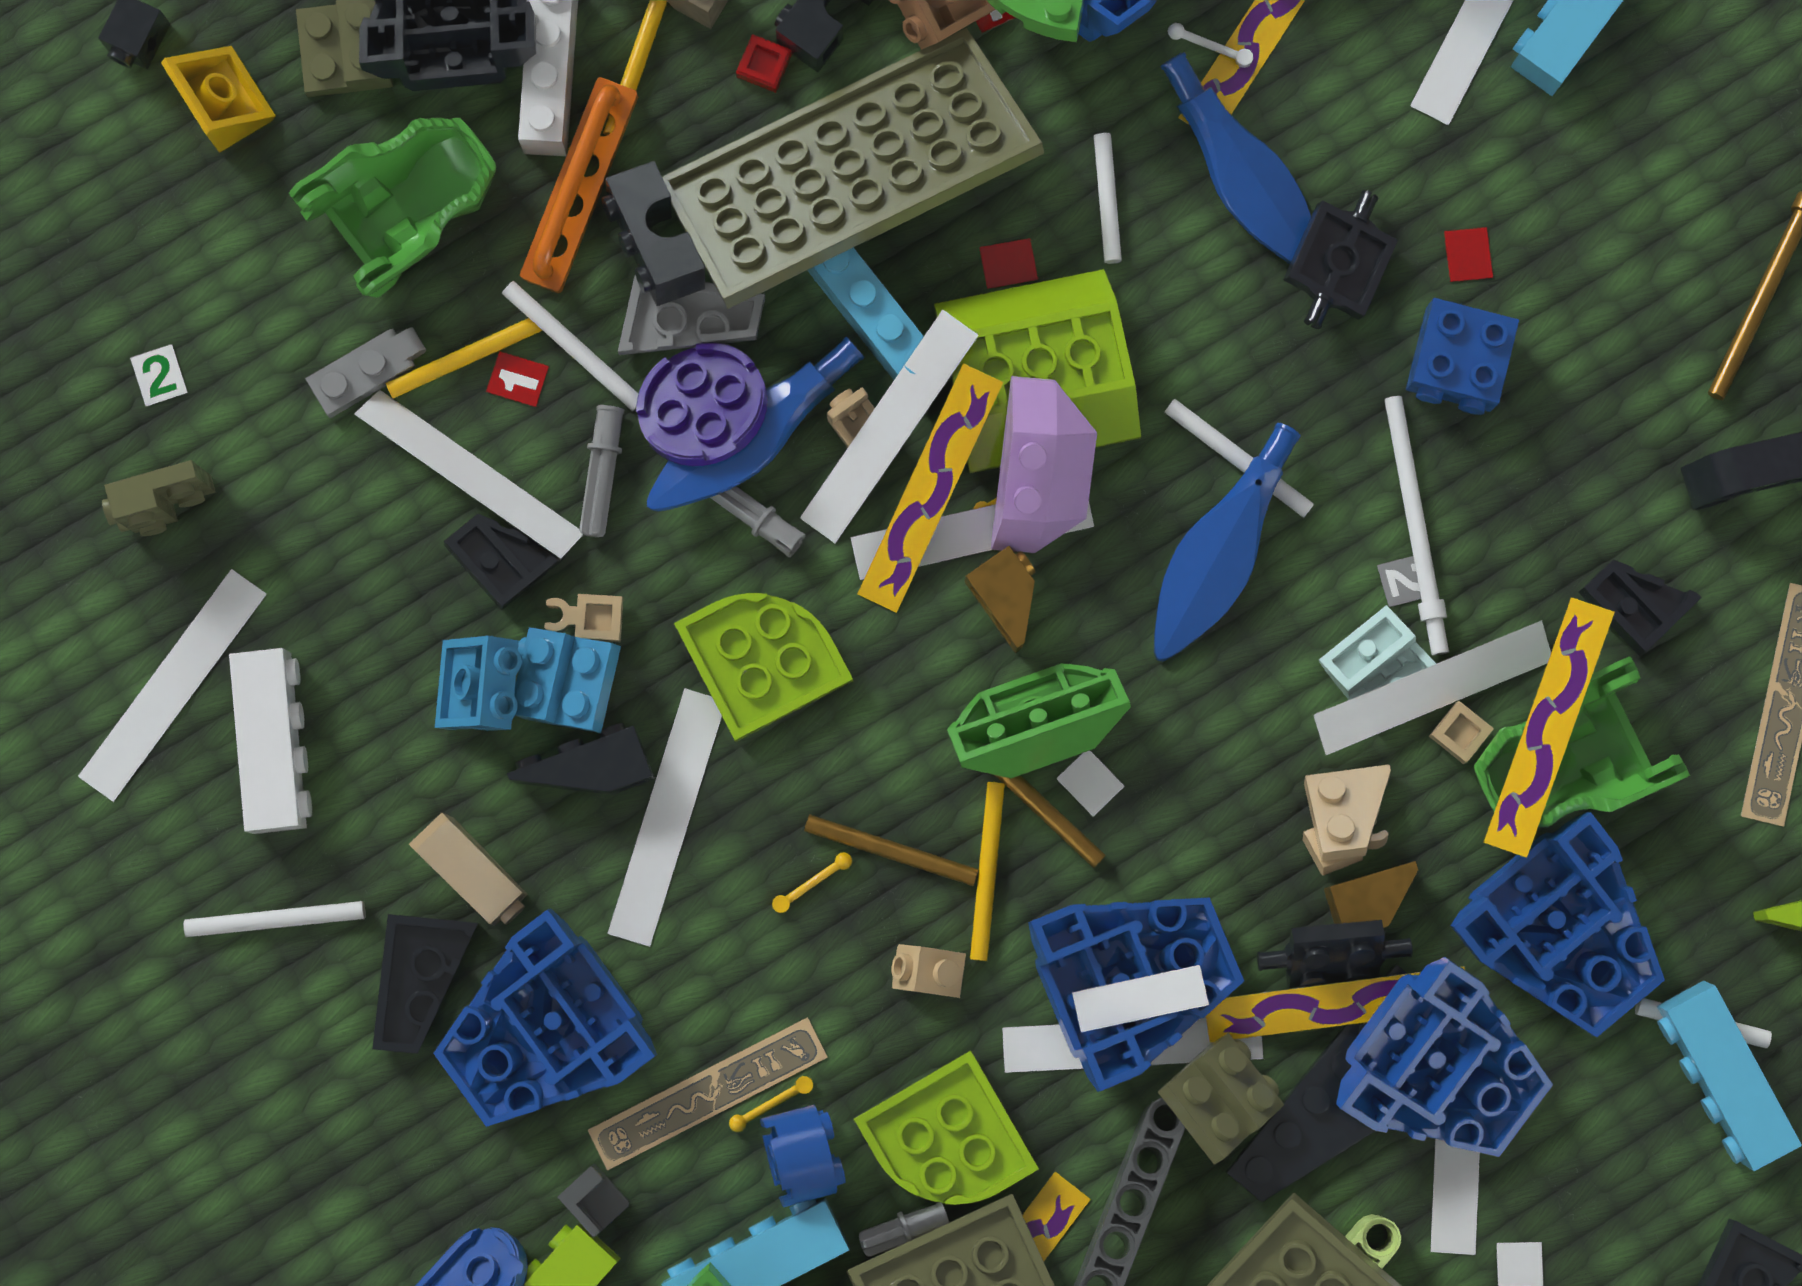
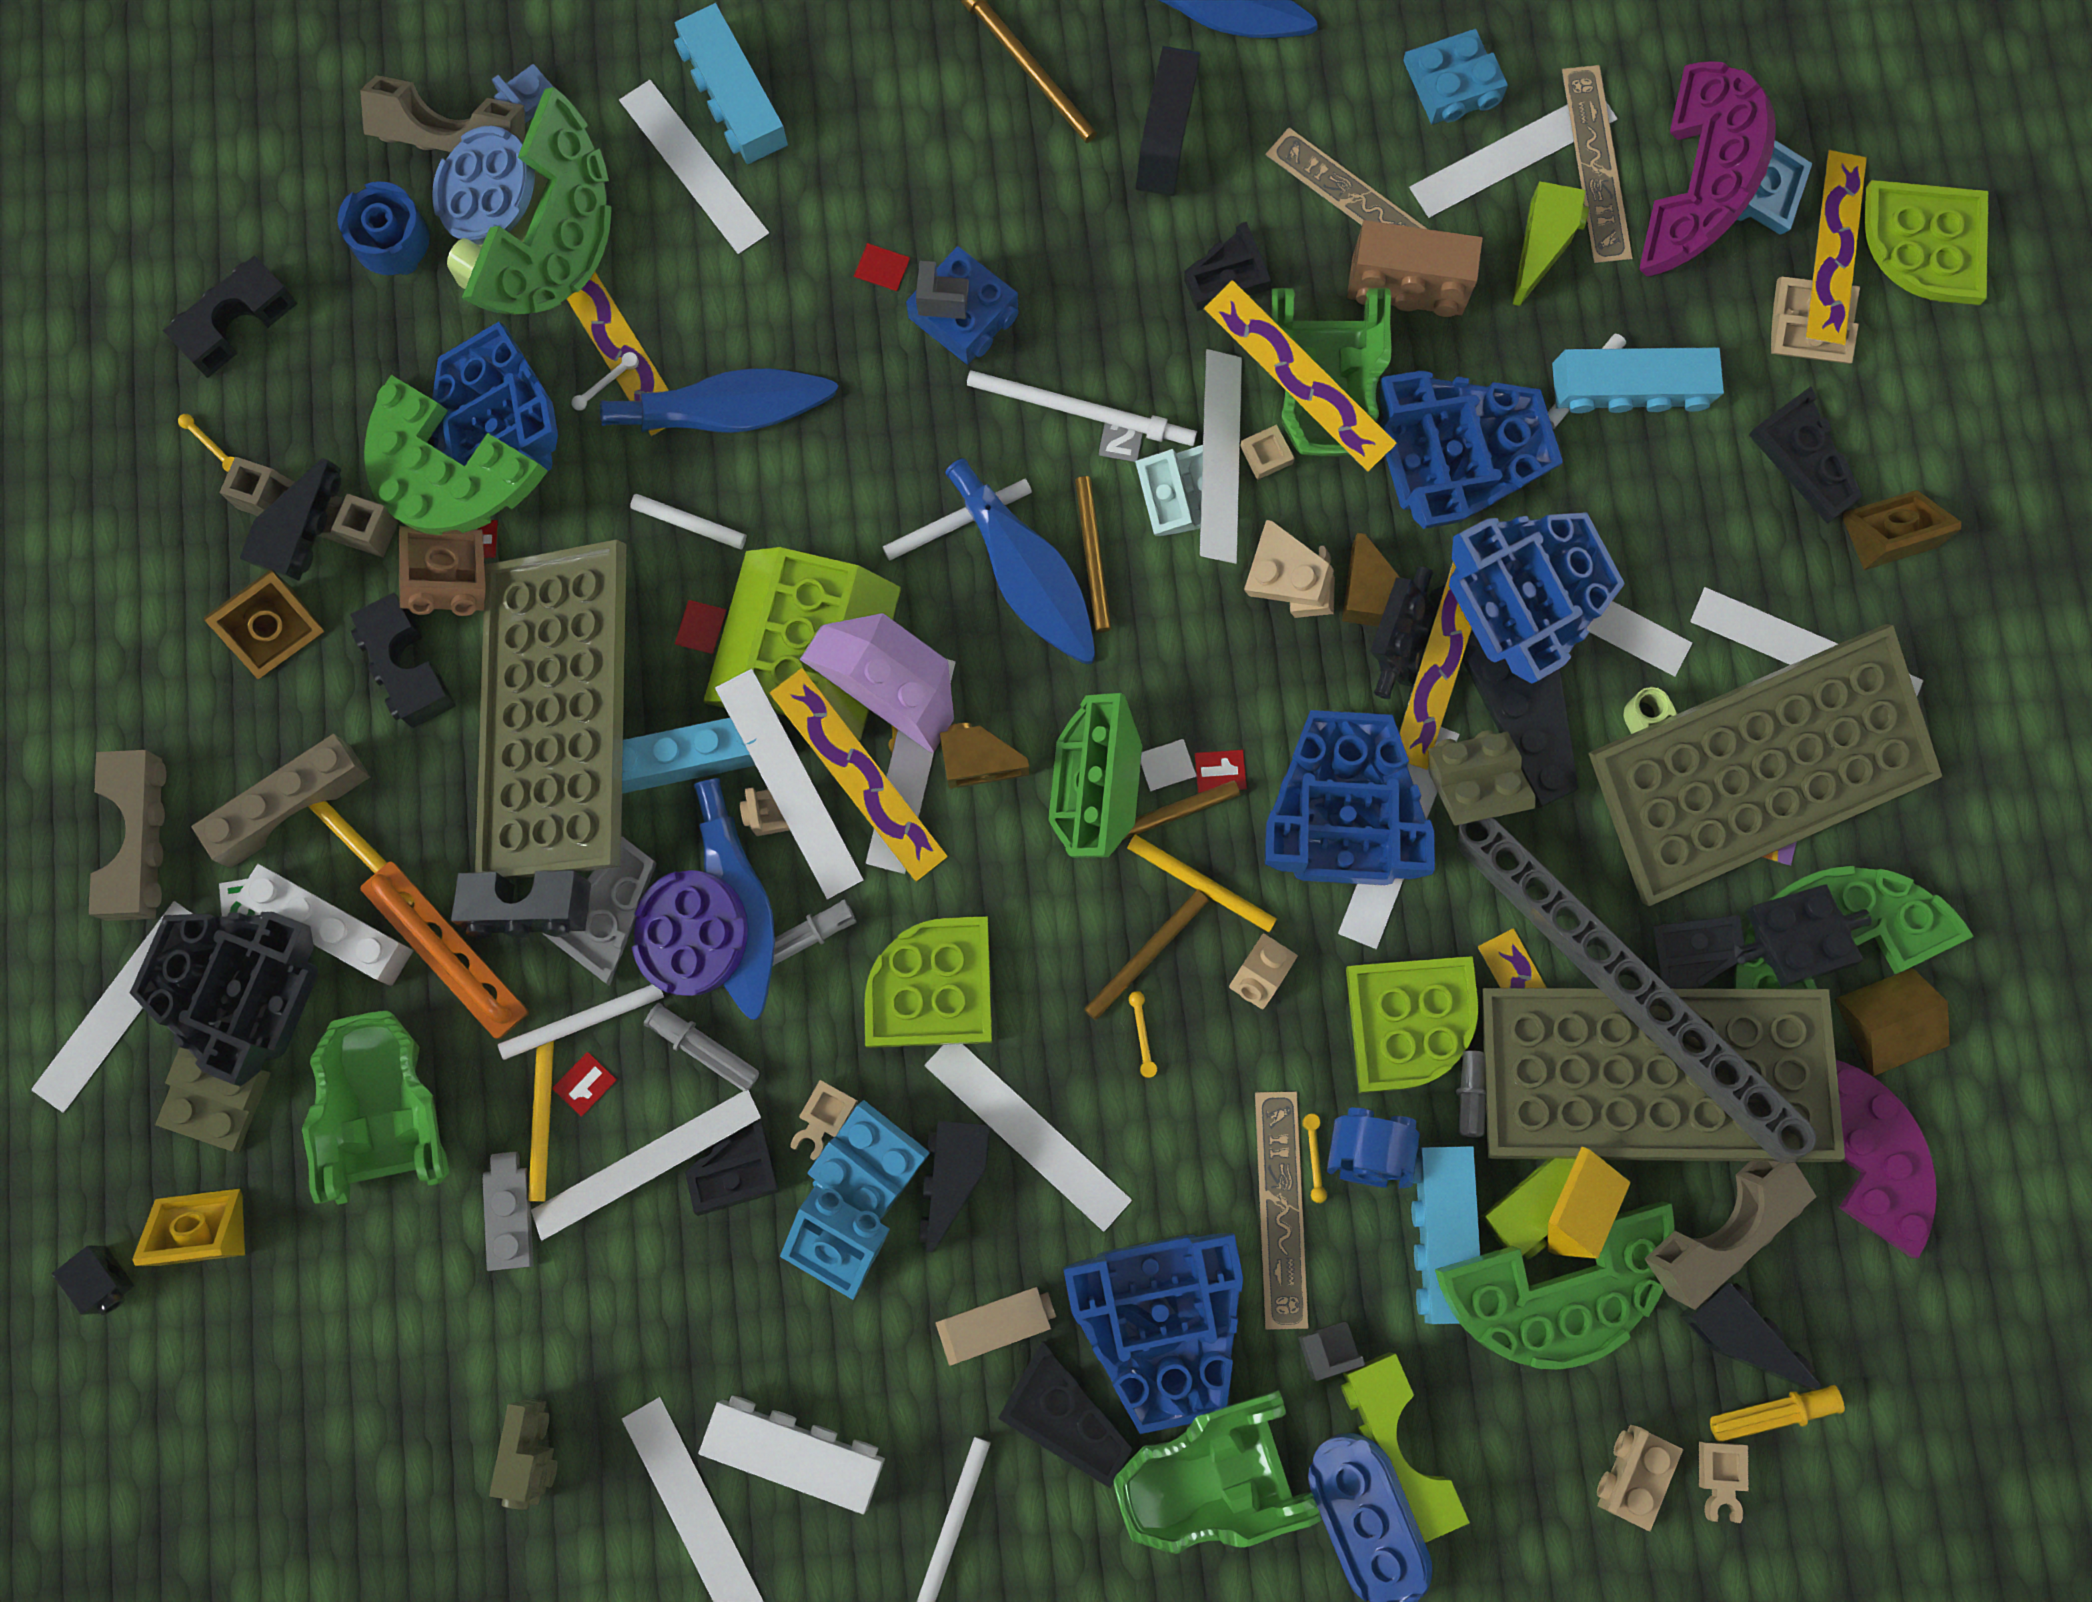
camera: 60 degrees left, 5 degrees down
white sticker [130,344,188,406] -> none
red tile [736,34,792,93] -> none
white sticker [1072,965,1209,1032] -> none
black plate [1283,190,1398,329] -> none
none -> dark grey panel [916,261,969,319]
none -> pearl gold bar [1075,476,1111,633]
none -> bright green animal [1114,1390,1321,1554]
none -> red sticker [1195,750,1247,793]
none -> medium nougat brick [1347,220,1483,317]

